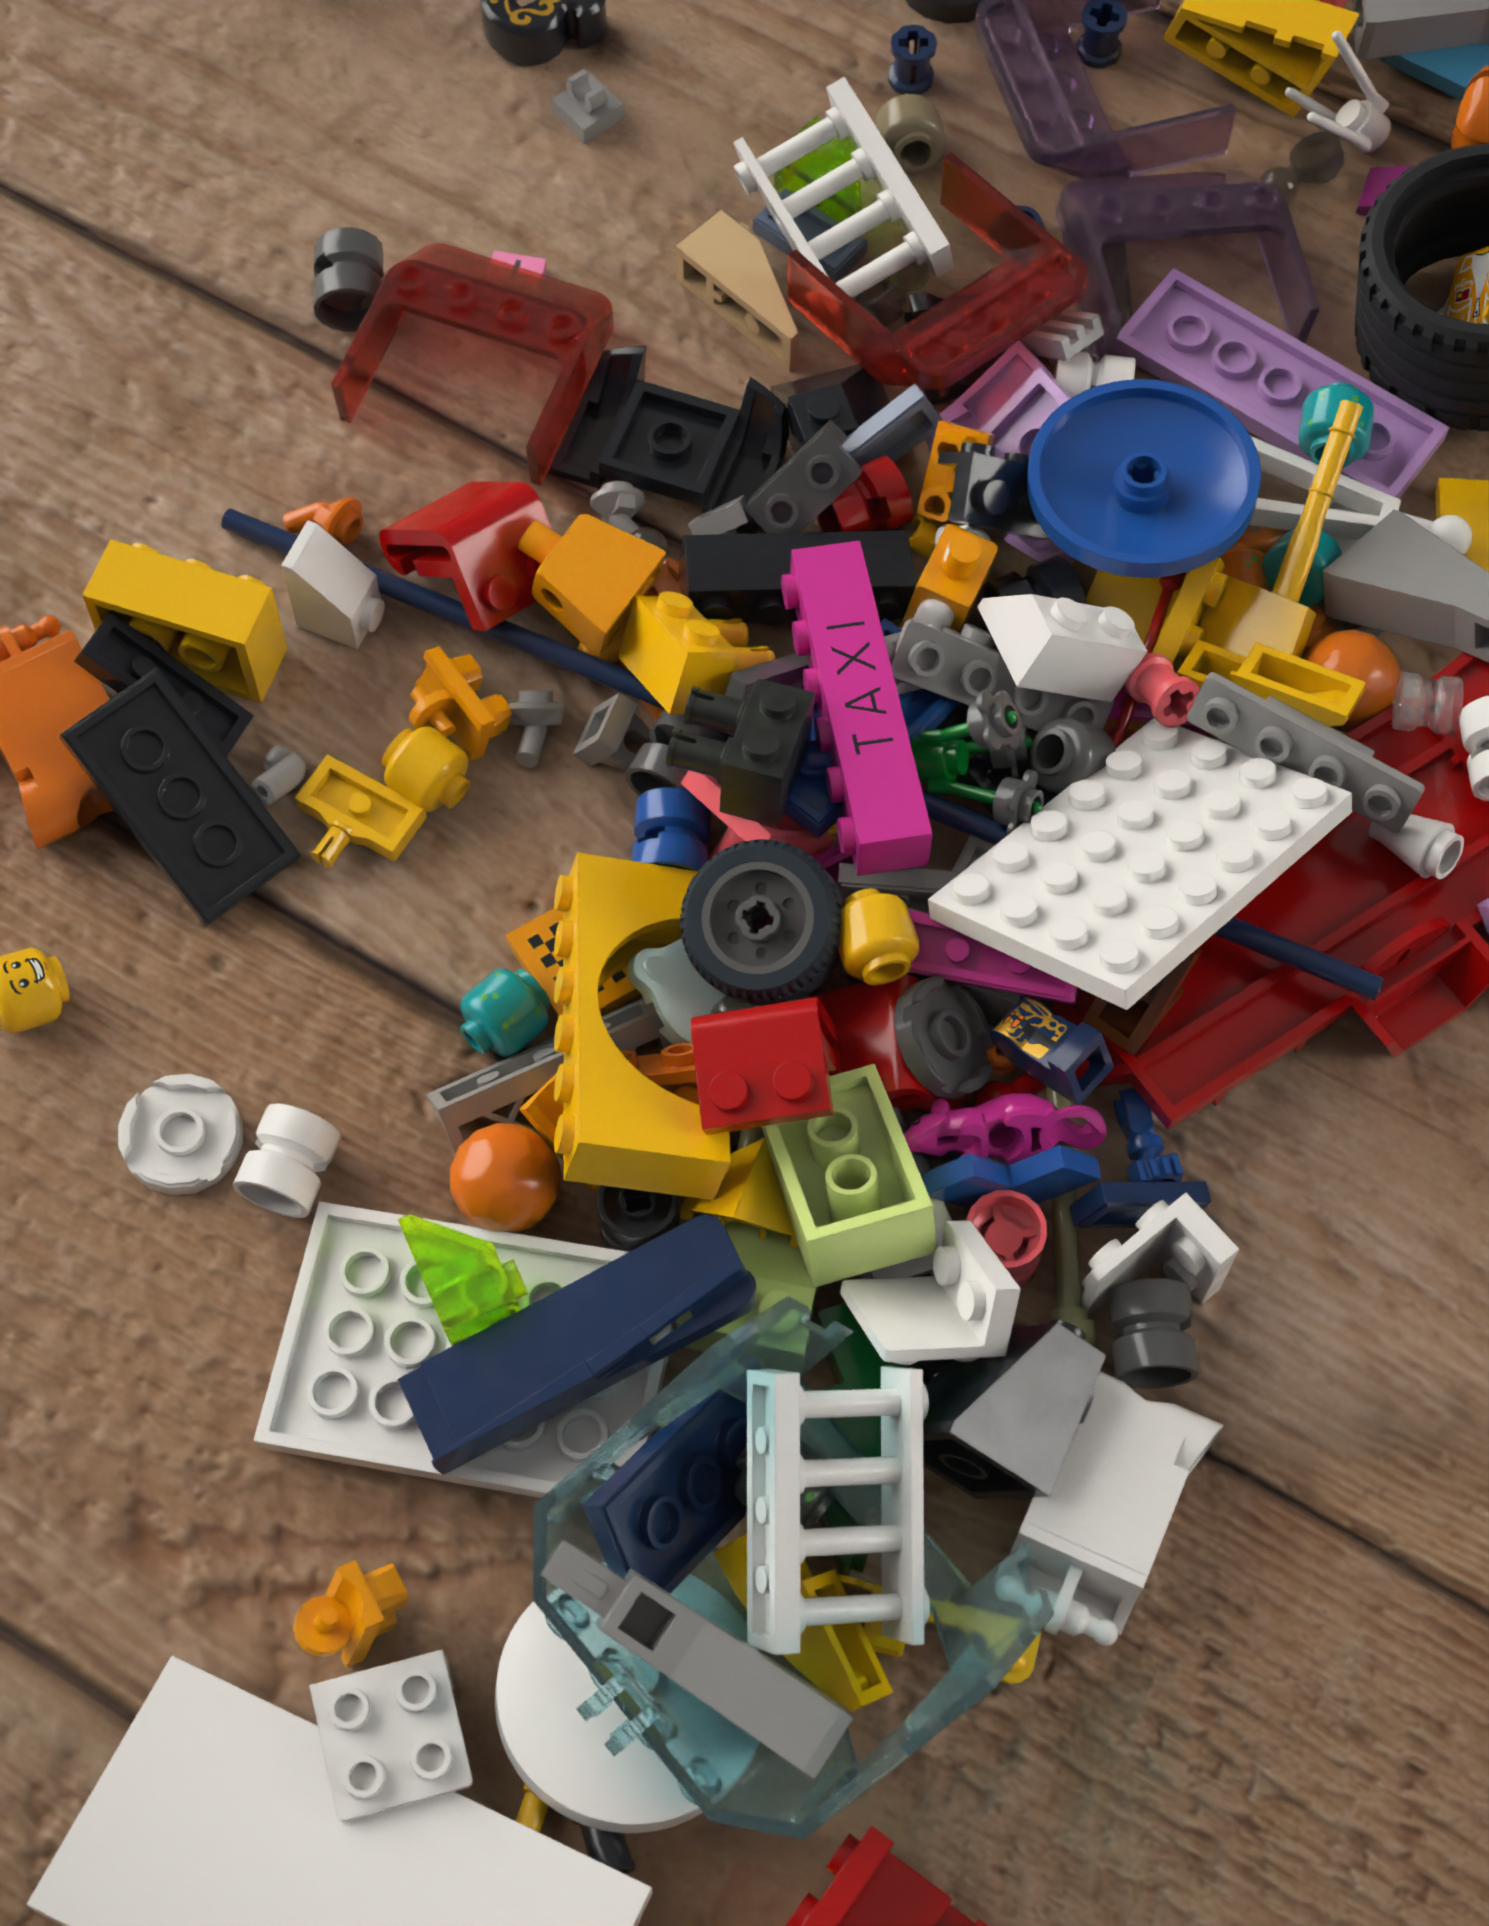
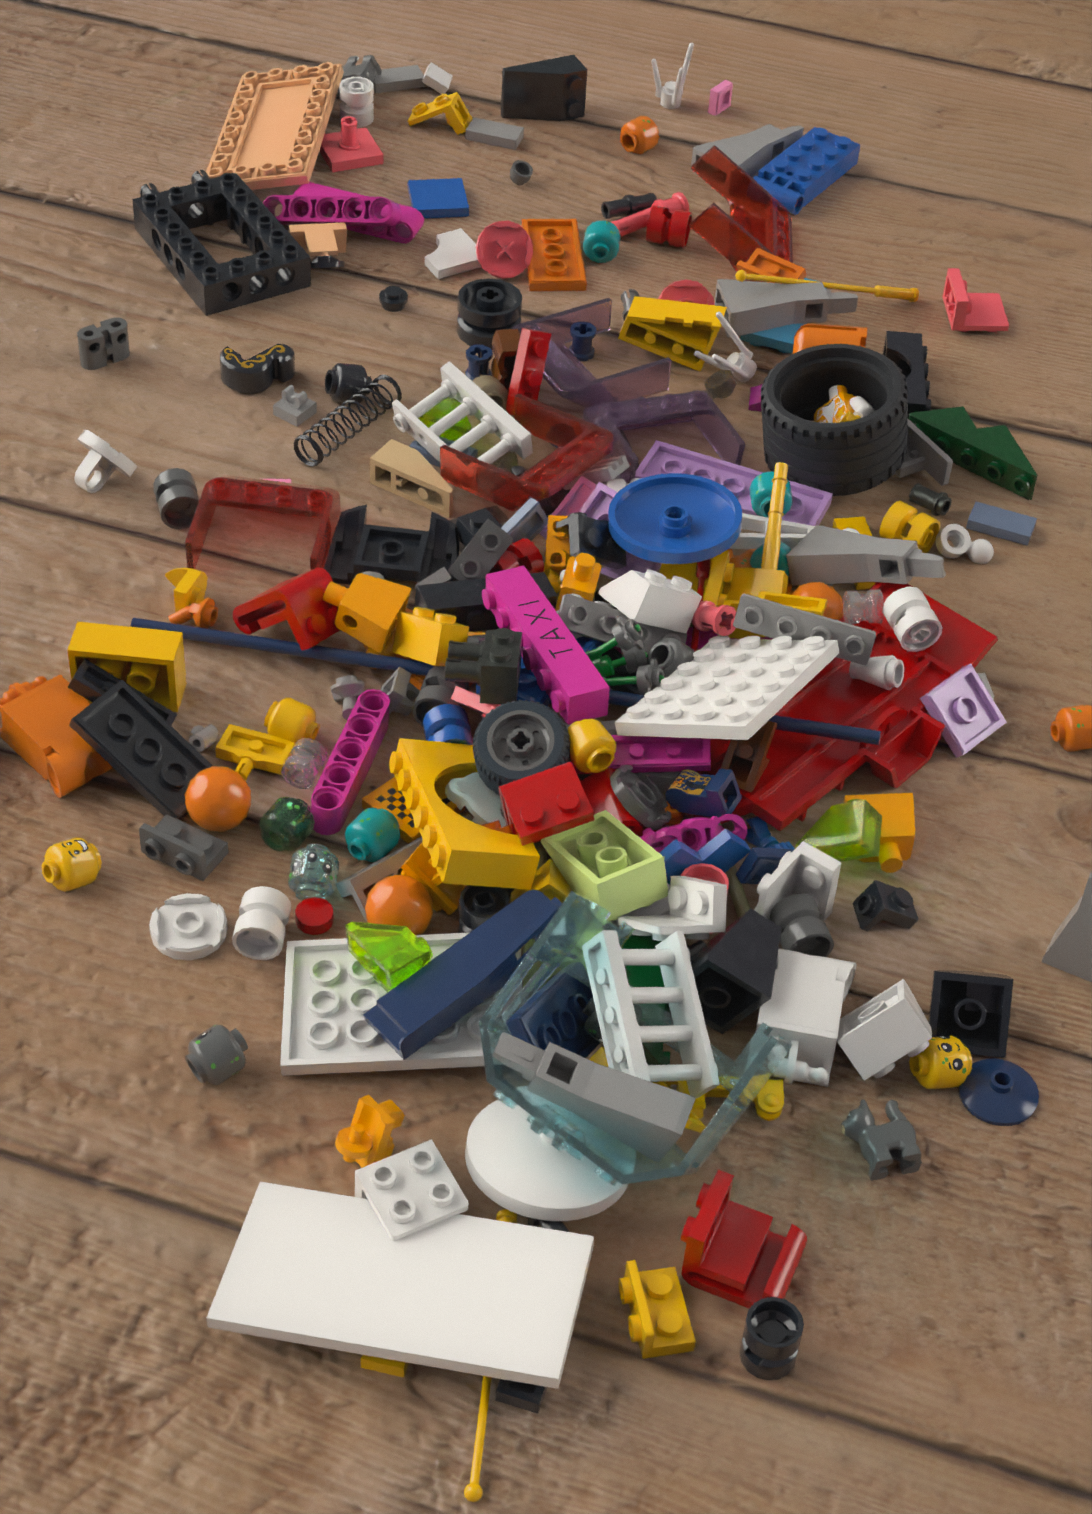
camera: 15 degrees left, 20 degrees down
white slope [281,520,385,649] -> none
light orange hips [408,646,513,762] -> none
none -> white tile [74,430,137,493]
none -> dark grey bracket [139,814,229,881]
none -> yellow plate [165,567,208,612]
none -> orange piece [185,766,251,832]
none -> dark grey head [185,1024,248,1085]
none -> clear green head [259,796,315,851]
none -> clear wheel [281,738,328,789]
none -> clear light blue head [288,844,340,900]
none -> black piece [294,374,402,467]
none -> red tile [295,897,334,935]
none -> dark pink beam [310,689,390,835]
none -> black head [325,363,372,404]
none -> reddish brown brick [491,329,521,393]
none -> red plate [506,328,551,418]
none -> clear neon green slope [795,799,882,862]
none -> white slope [837,979,932,1081]
none -> light orange torso [840,793,915,873]
none -> dark grey animal [841,1099,922,1181]
none -> black bracket [853,880,919,932]
none -> yellow head [909,1036,972,1089]
none -> black slope [928,970,1014,1058]
none -> dark blue dish [958,1059,1039,1126]

